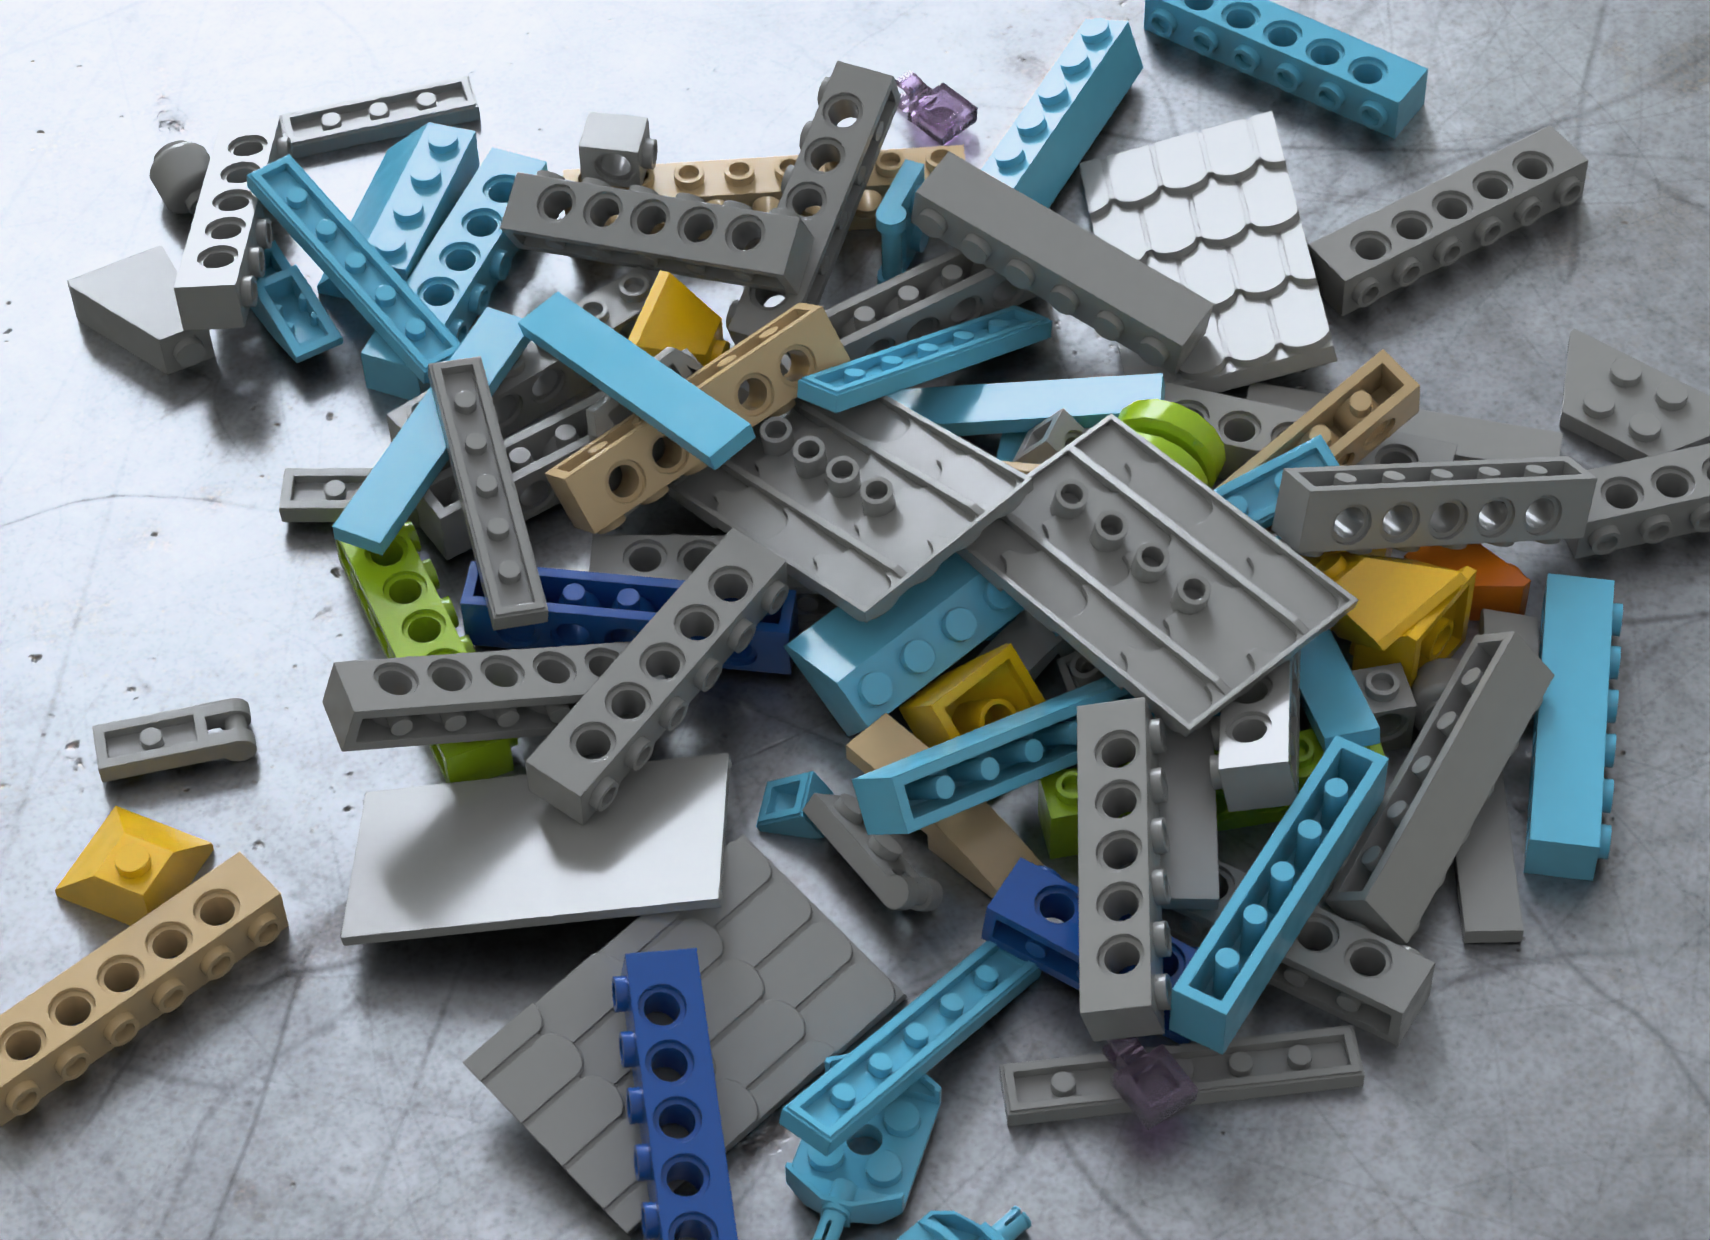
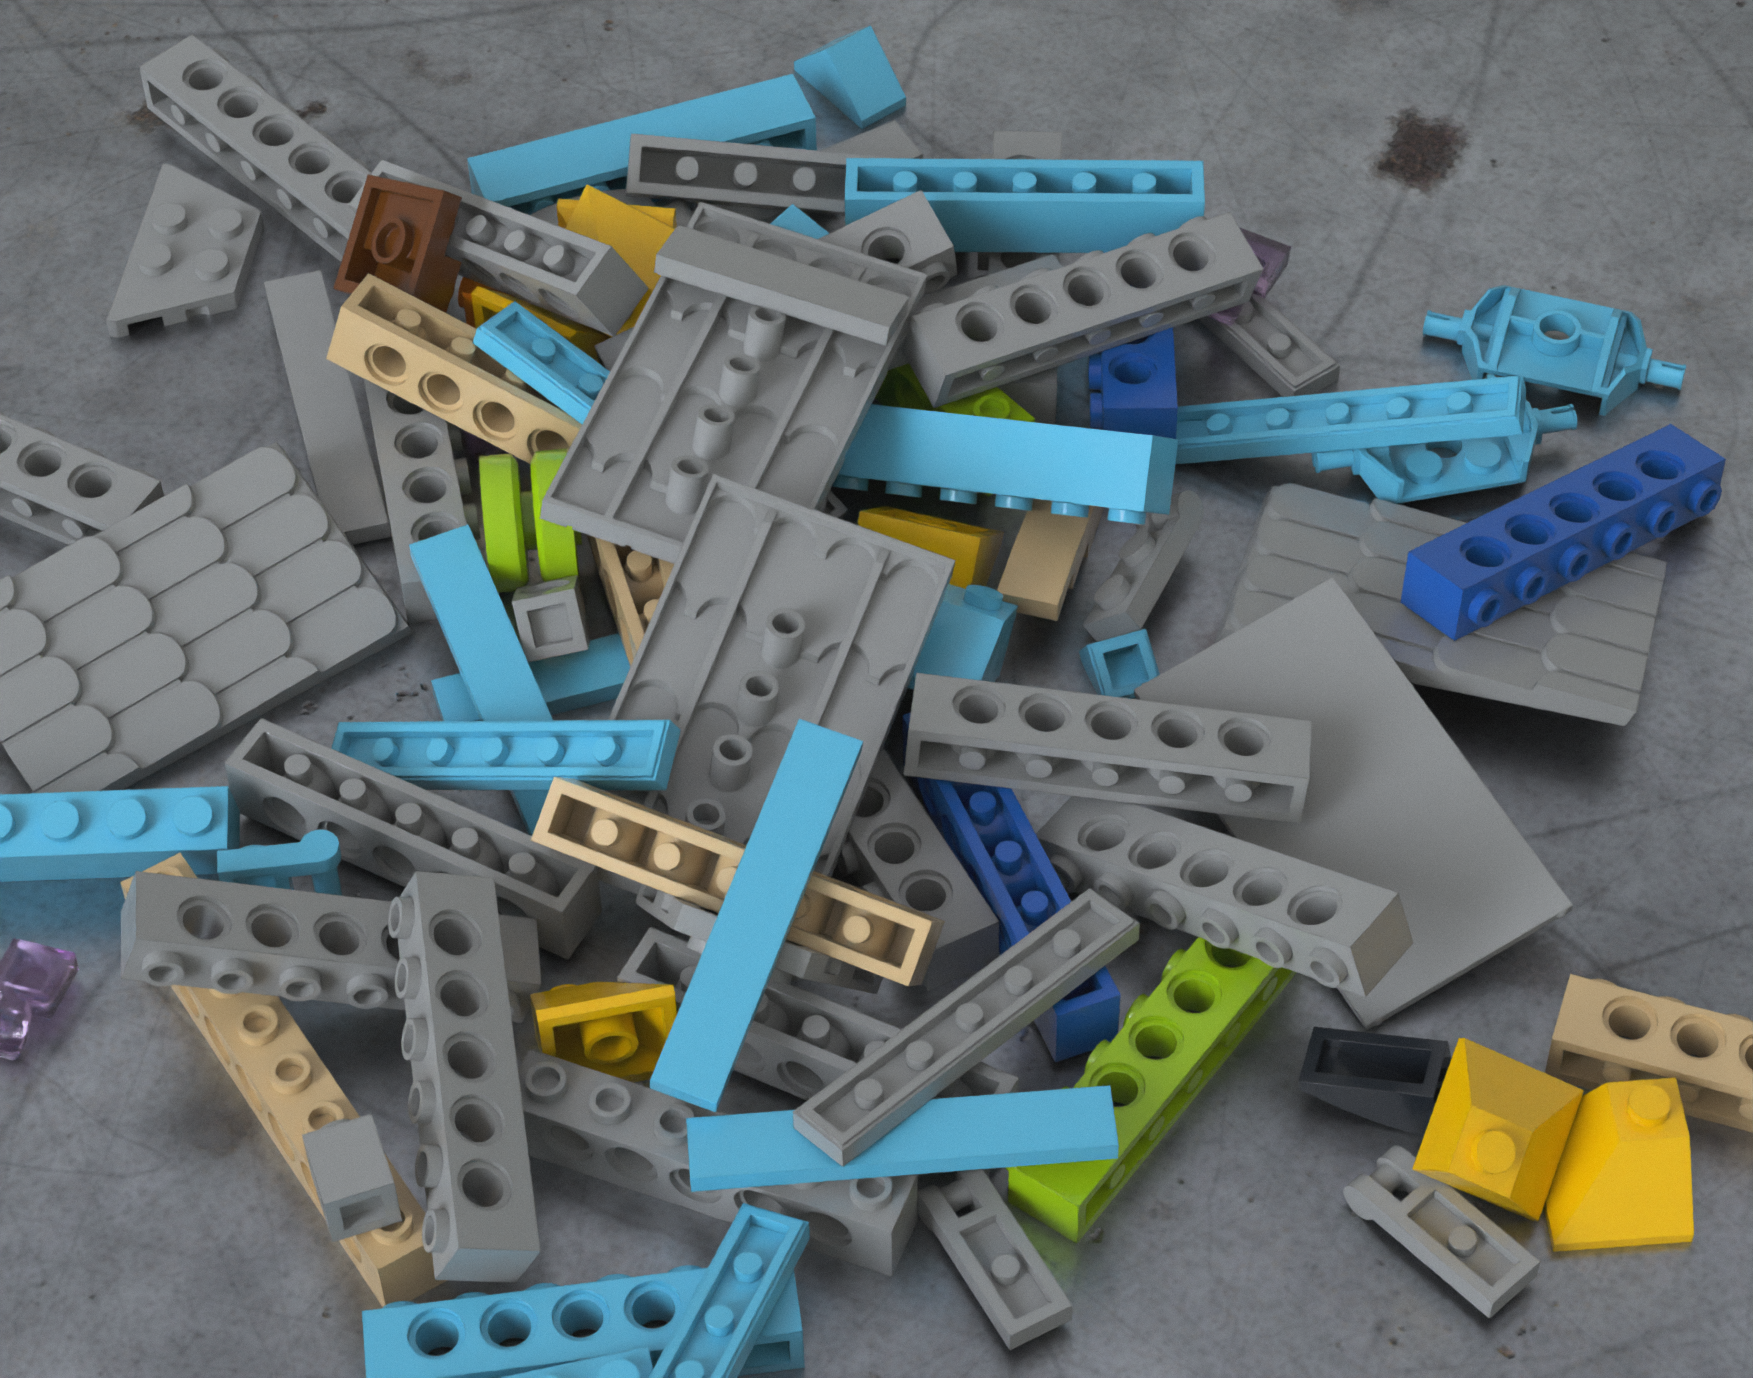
camera: 120 degrees left, 0 degrees up
light grey brick [911,151,1214,375] -> none
none -> reddish brown plate [333,174,462,313]
none -> light grey tile [654,225,909,345]
none -> medium azure slope [794,25,906,129]
none -> black slope [1298,1027,1451,1137]
none -> yellow slope [1412,1038,1584,1221]

